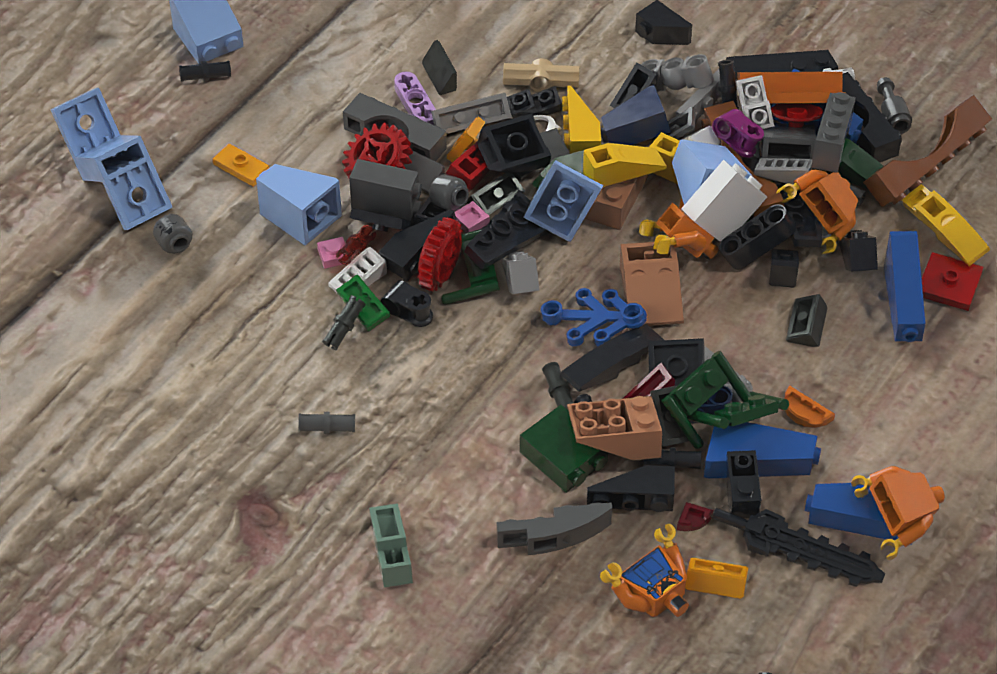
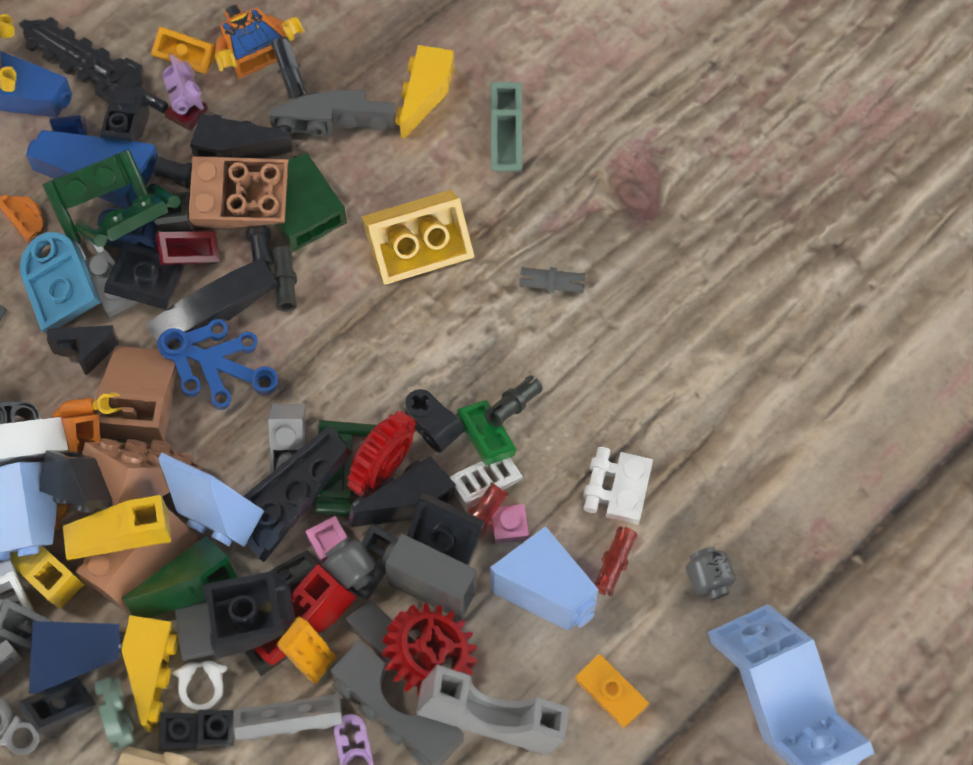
camera: 170 degrees left, 15 degrees up
none -> dark azure tile [20,232,101,333]
none -> black slope [40,450,113,513]
none -> black slope [47,325,119,375]
none -> clear blue slope [49,115,87,135]
none -> nougat slope [82,439,205,505]
none -> sand green plate [95,677,135,751]
none -> lavender hinge [162,54,204,114]
none -> black axle [271,37,308,100]
none -> yellow slope [361,190,474,285]
none -> yellow slope [395,45,454,139]
none -> light grey arch [416,665,569,755]
none -> white plate [583,447,653,525]
none -> clear red pin [594,526,638,596]

